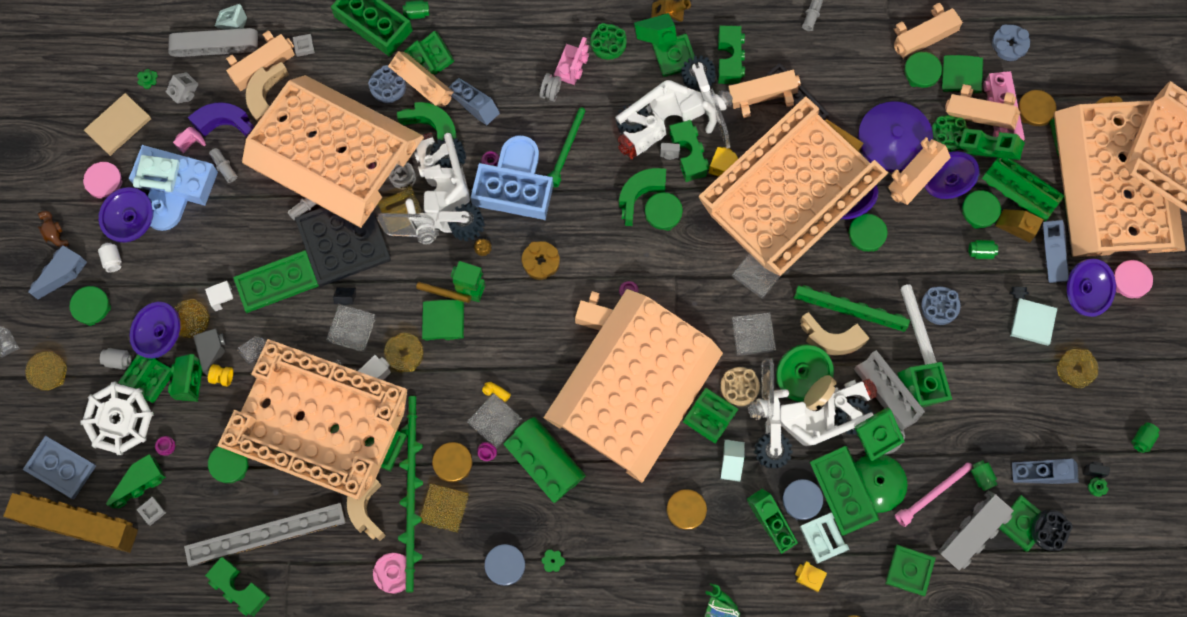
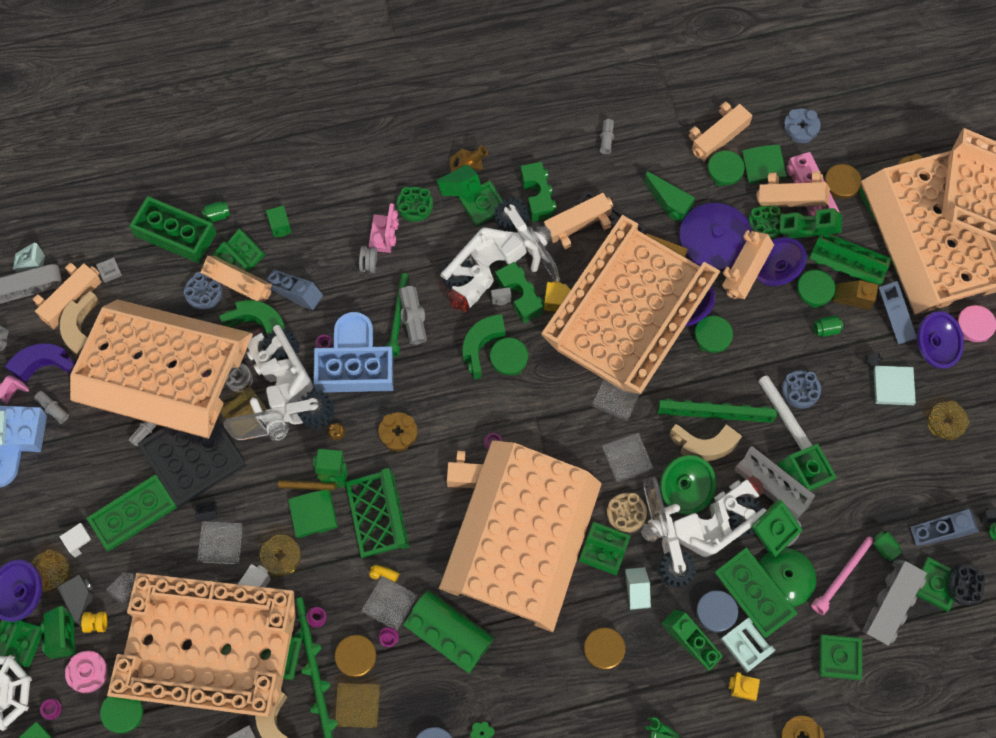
camera: 15 degrees left, 5 degrees down
tan tile [804,375,836,410] -> none
none -> bright pink tile [65,651,108,693]
none -> green brick [266,205,292,238]
none -> magenta plate [306,607,327,627]
none -> green fence [346,468,410,558]
none -> light grey piece [399,286,427,345]
none -> green slope [644,171,695,223]

